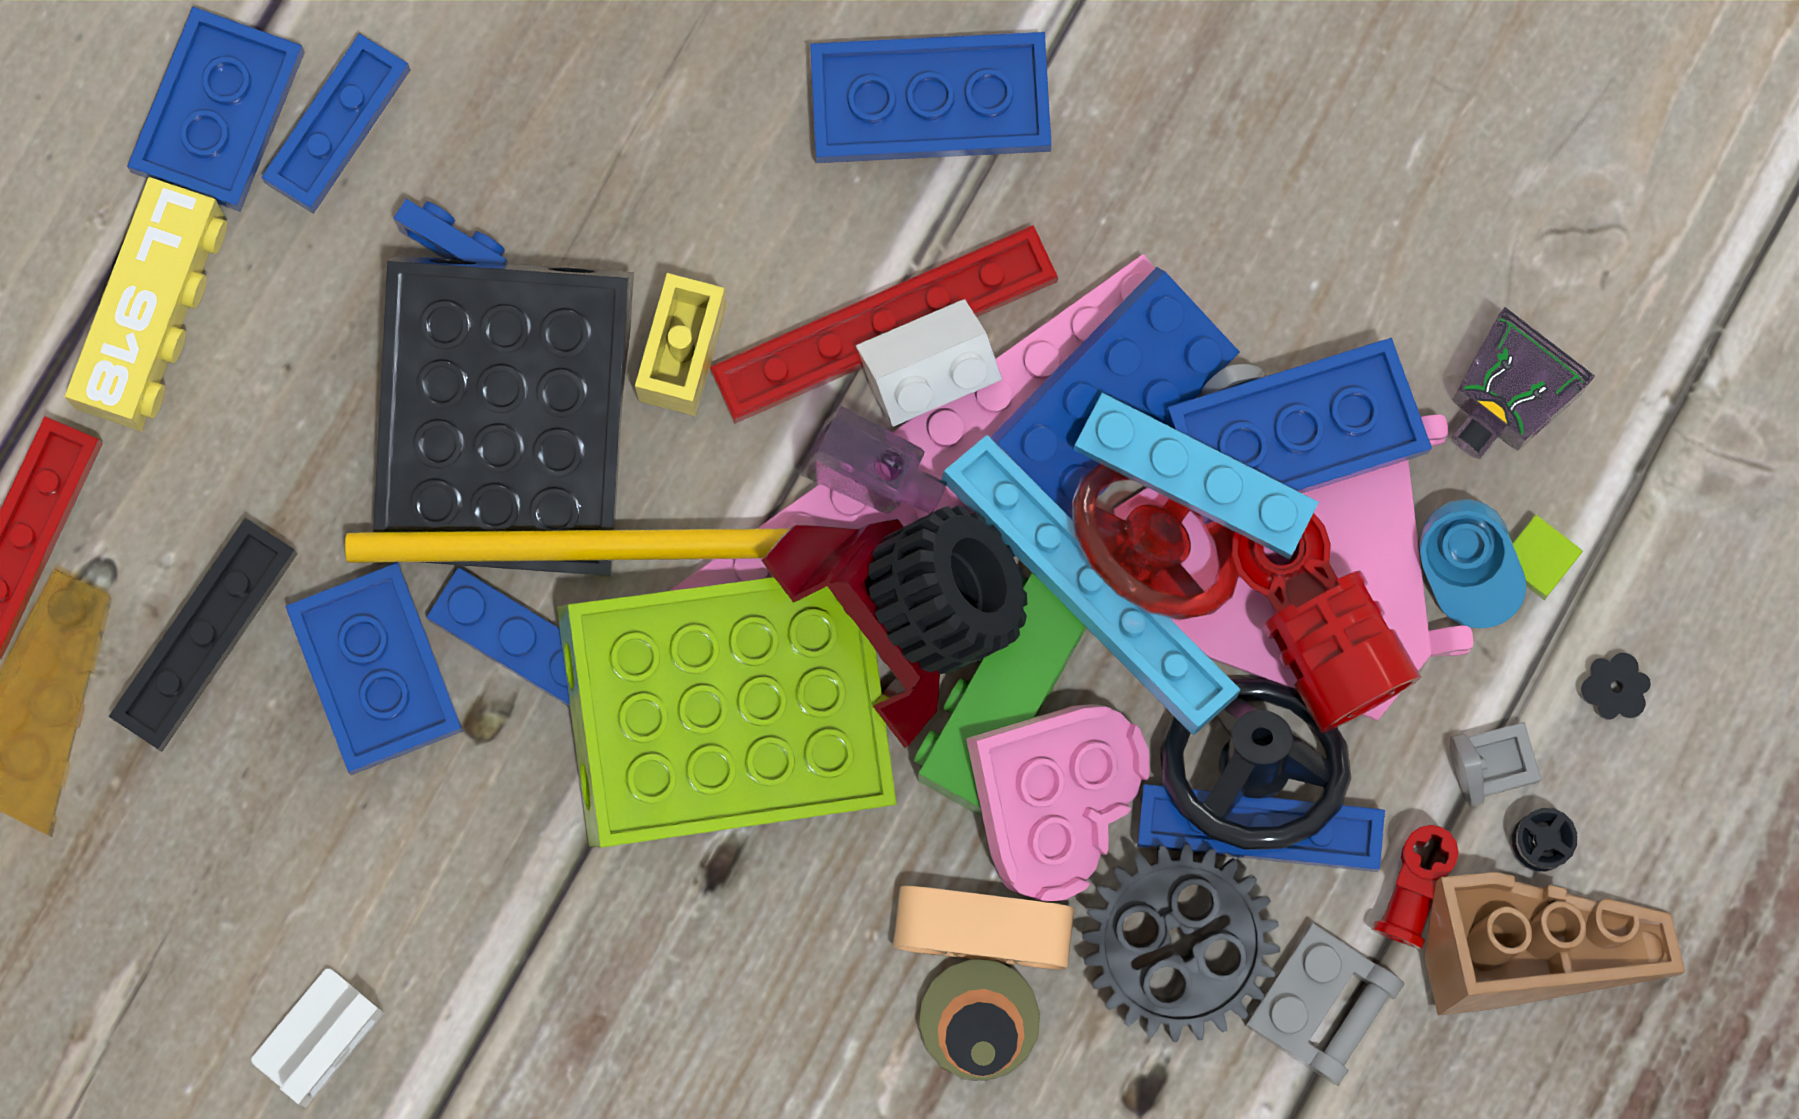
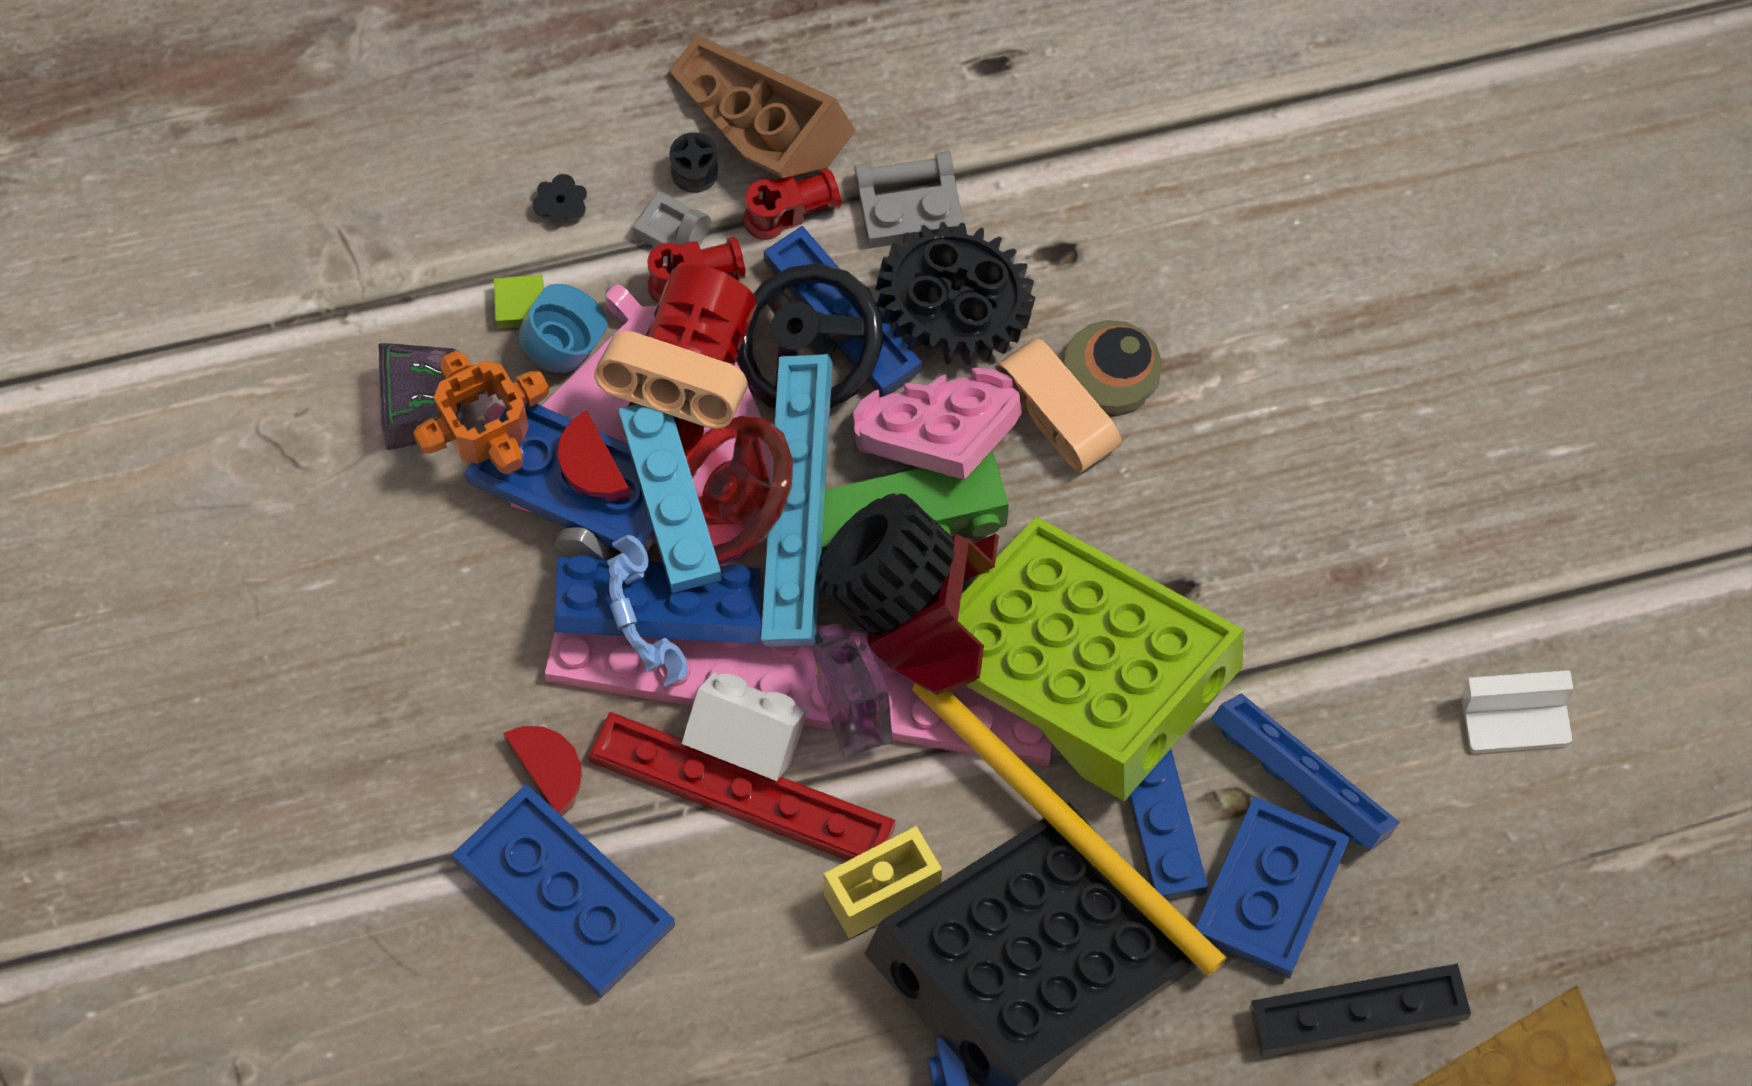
camera: 135 degrees left, 15 degrees down
none -> orange piece [413,351,549,474]
none -> red tile [504,726,582,816]
none -> red tile [557,410,631,502]
none -> light nougat beam [594,331,748,429]
none -> light blue piece [607,535,688,688]
none -> red connector [647,236,746,303]
none -> blue plate [1211,693,1400,850]

